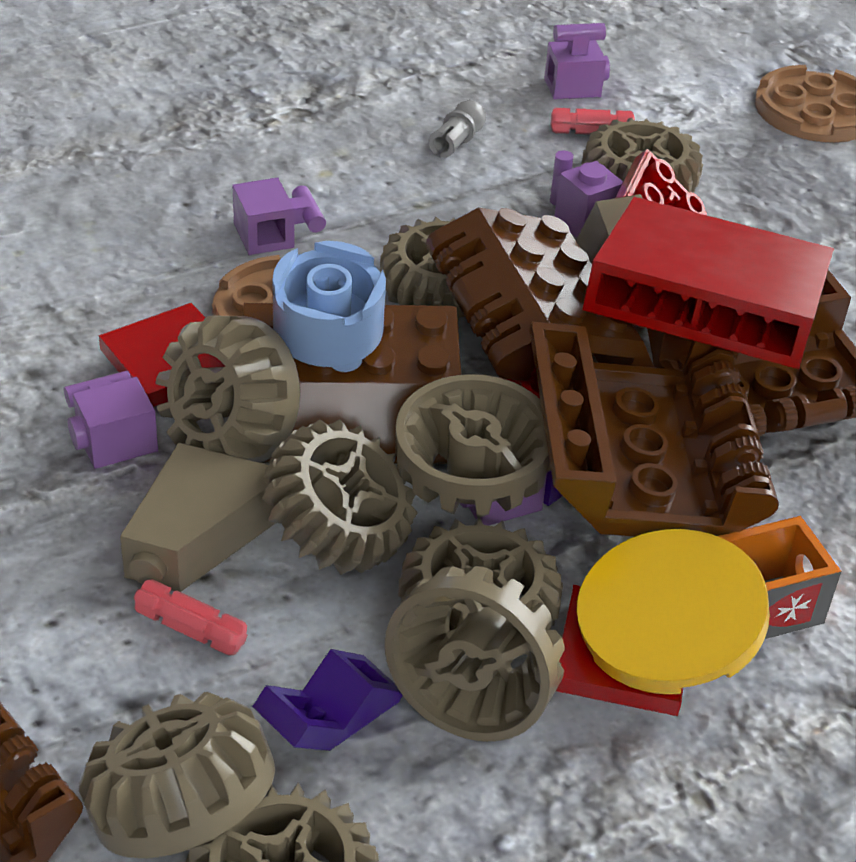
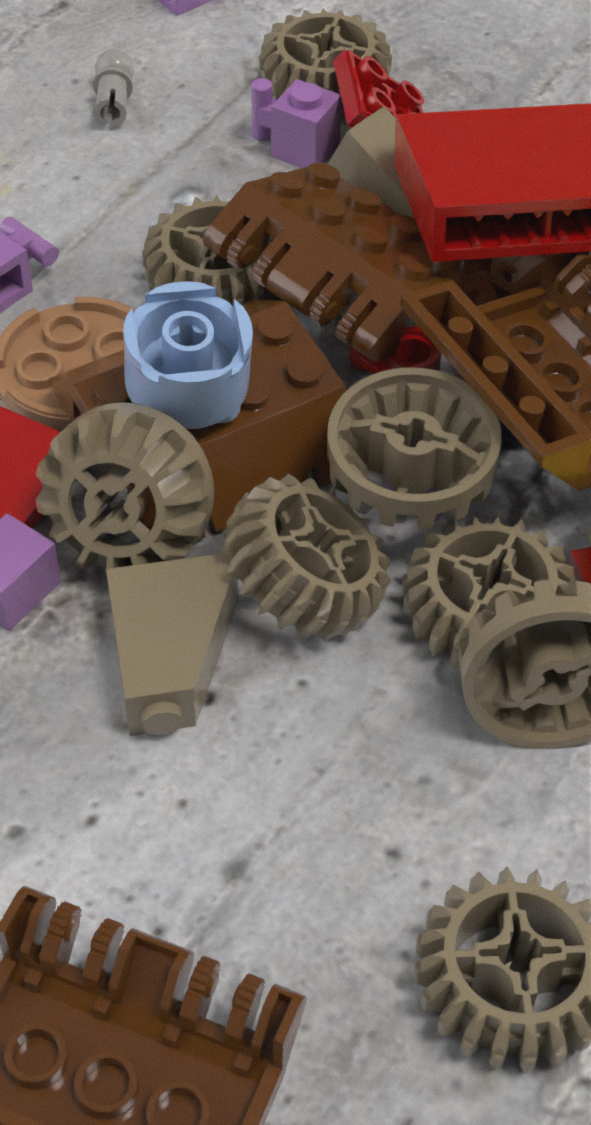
camera: 25 degrees left, 10 degrees up
dark tan gear [78,692,275,858] -> none
coral axle [134,579,248,656] -> none
dark purple slope [252,649,403,751] -> none
coral axle [551,108,635,135] -> none

